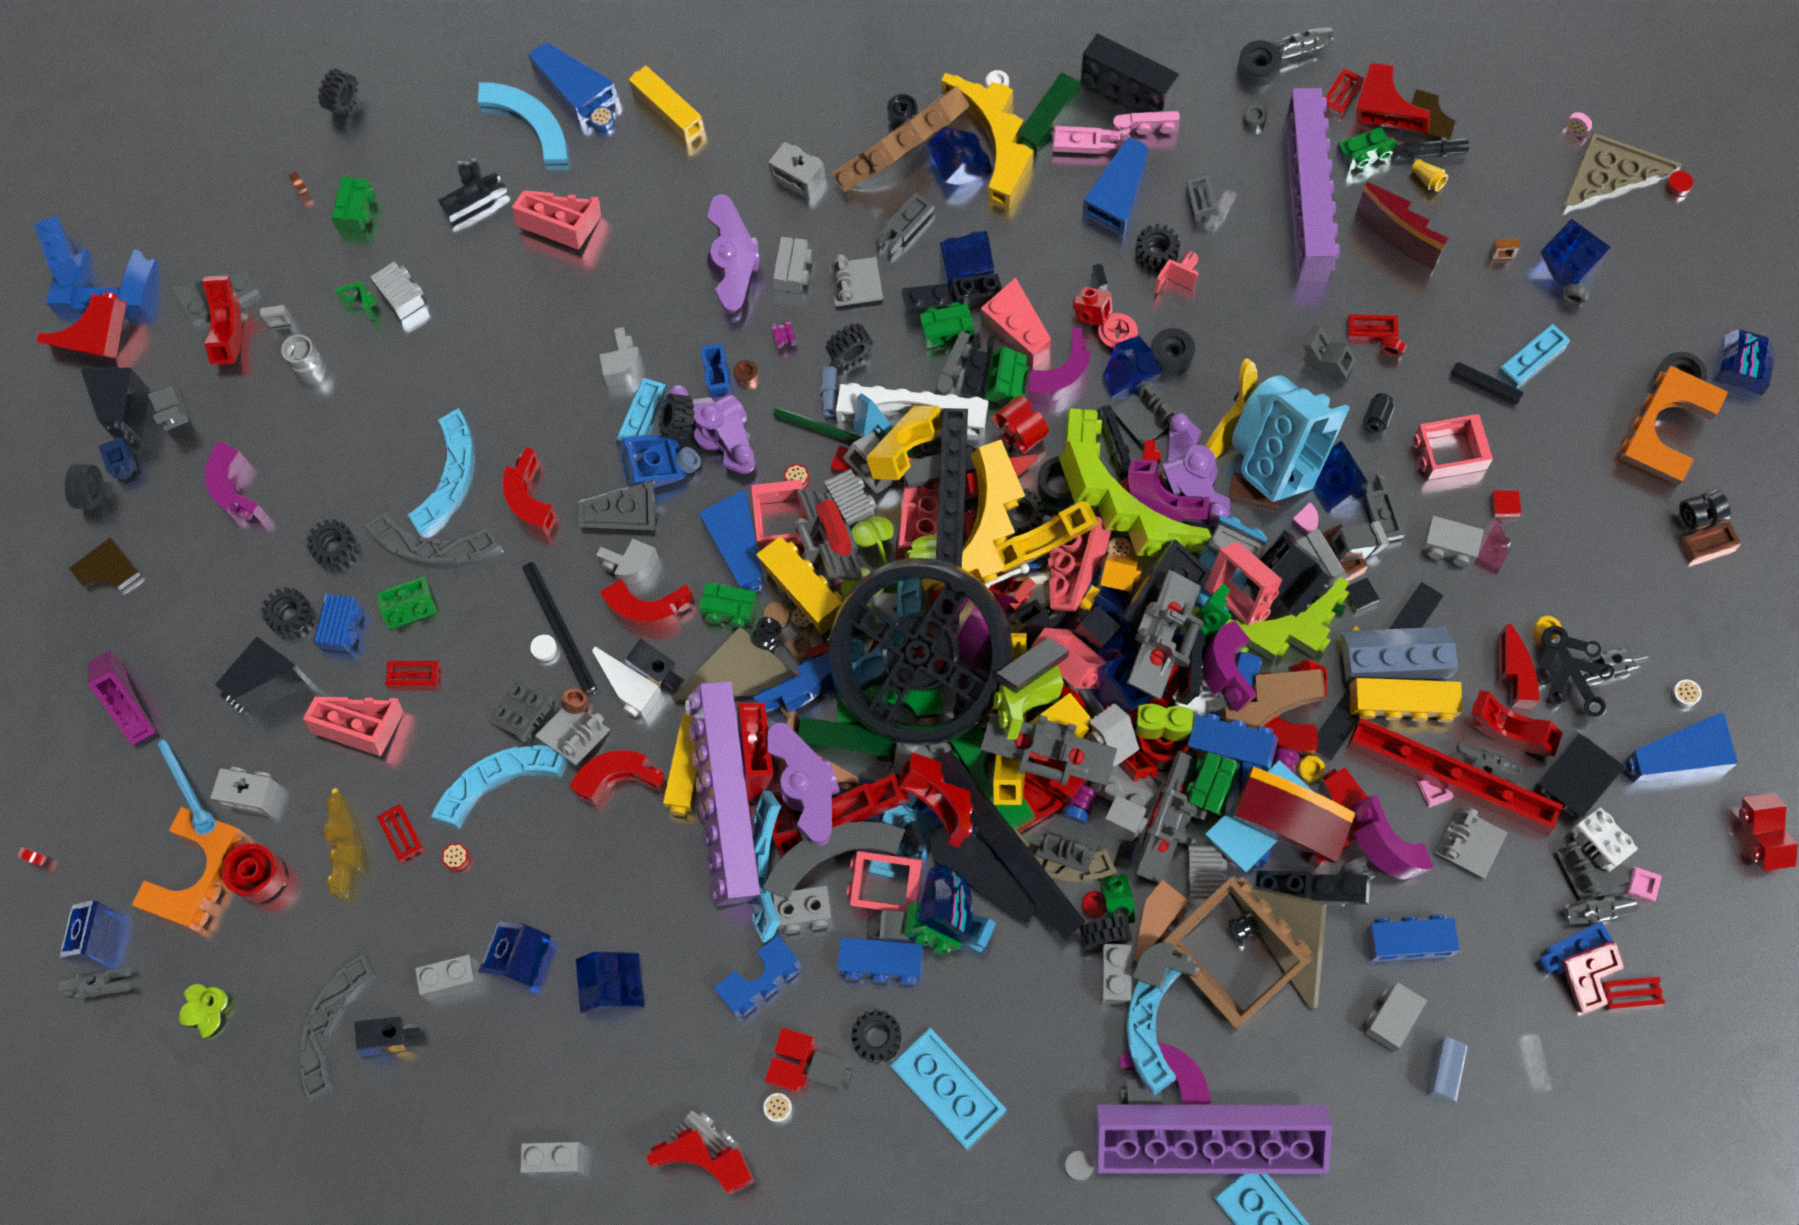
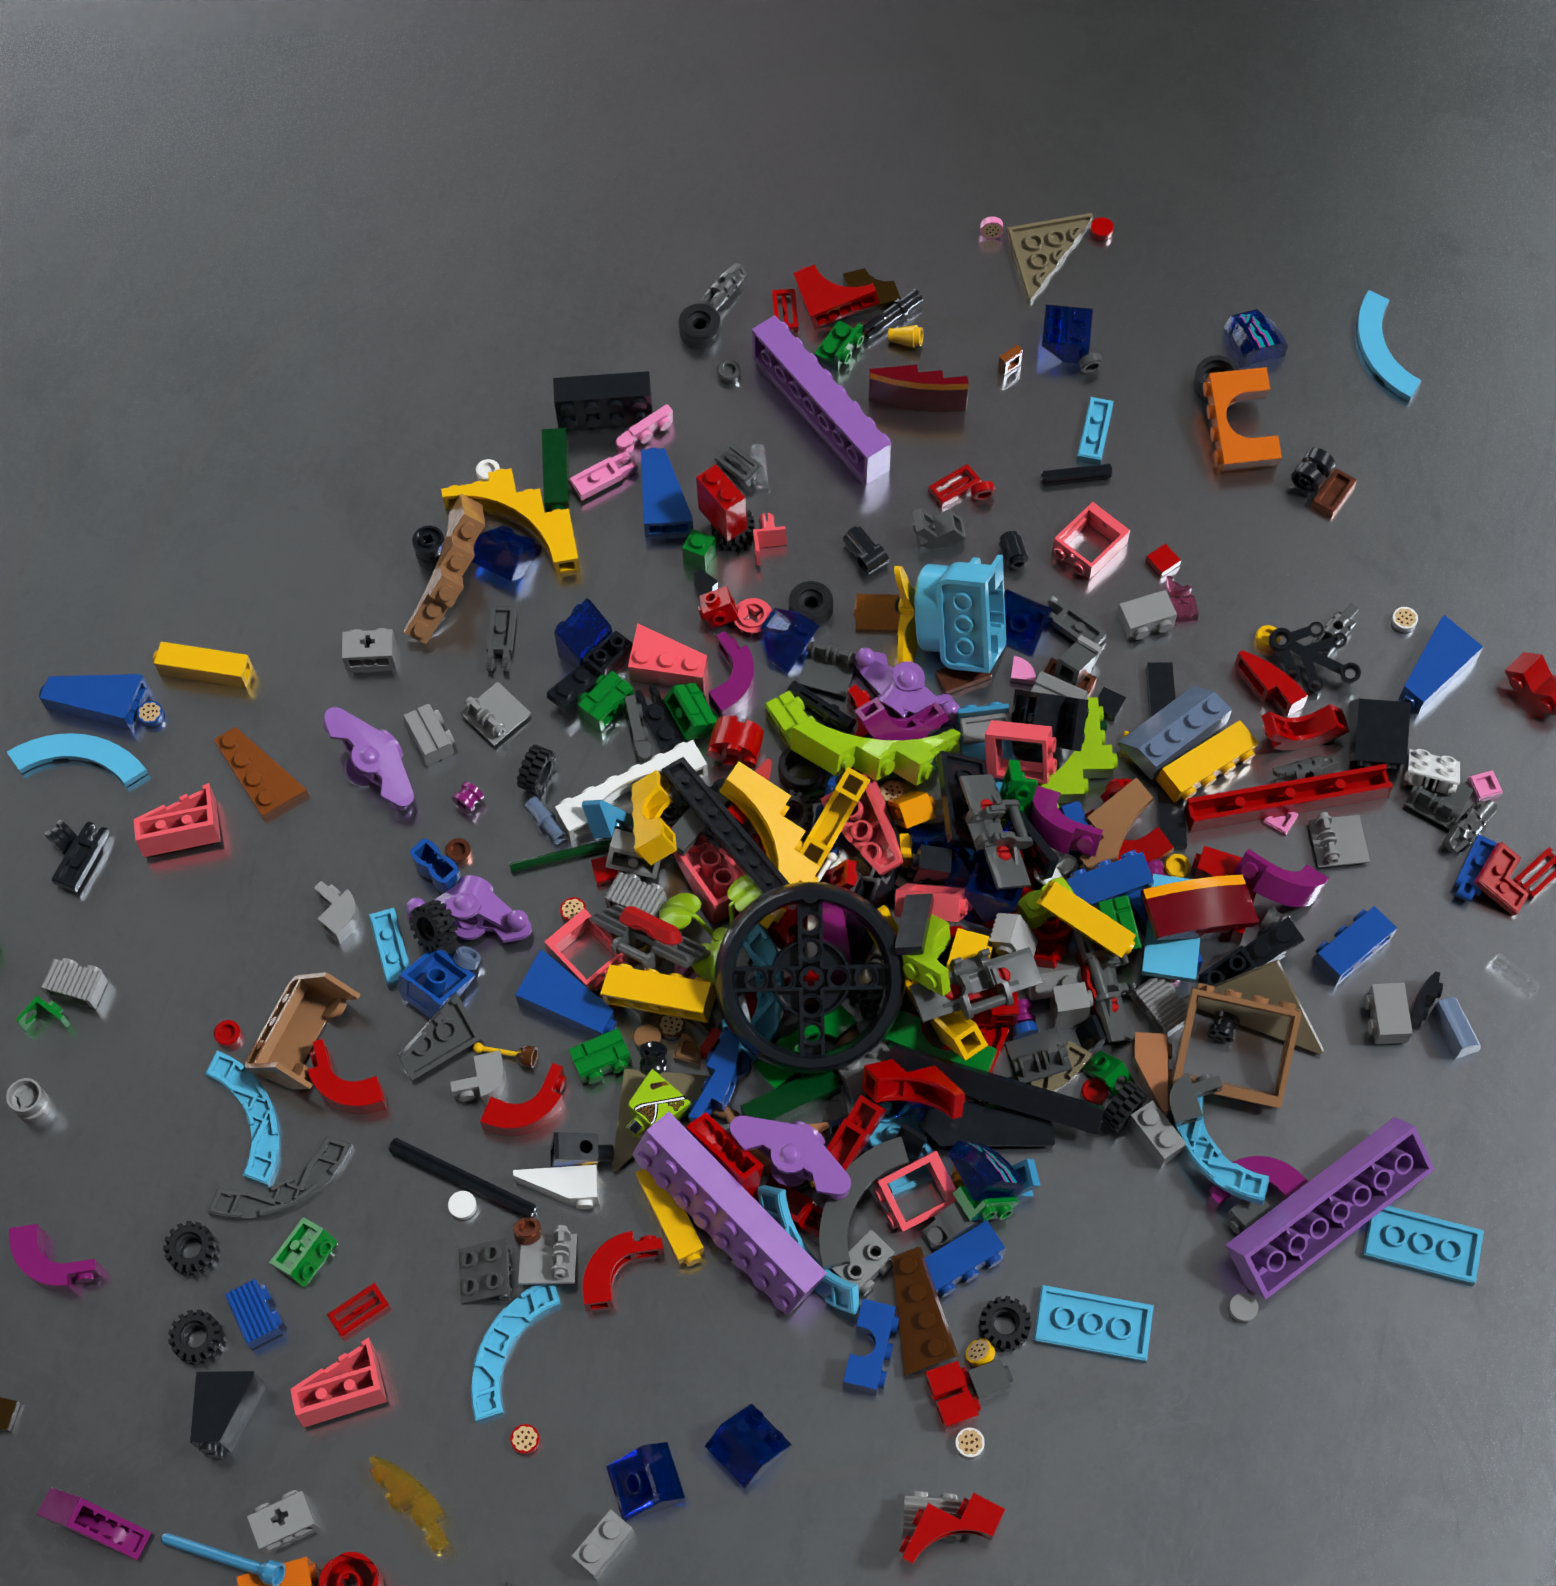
camera: 40 degrees left, 5 degrees down
red tile [376,804,425,863] -> none
none -> dark orange wing [213,727,309,820]
none -> red tile [214,1020,242,1048]
none -> medium nougat windscreen [245,972,361,1089]
none -> hinge [473,1042,538,1068]
none -> lime torso [625,1069,691,1139]
none -> green brick [682,529,716,572]
none -> red brick [696,464,747,542]
none -> black piece [843,526,889,575]
none -> clear orange piece [854,593,901,633]
none -> reddish brown wing [892,1247,959,1376]
none -> tile [965,1338,995,1368]
none -> yellow brick [1036,881,1136,958]
none -> black slope [1409,971,1443,1029]

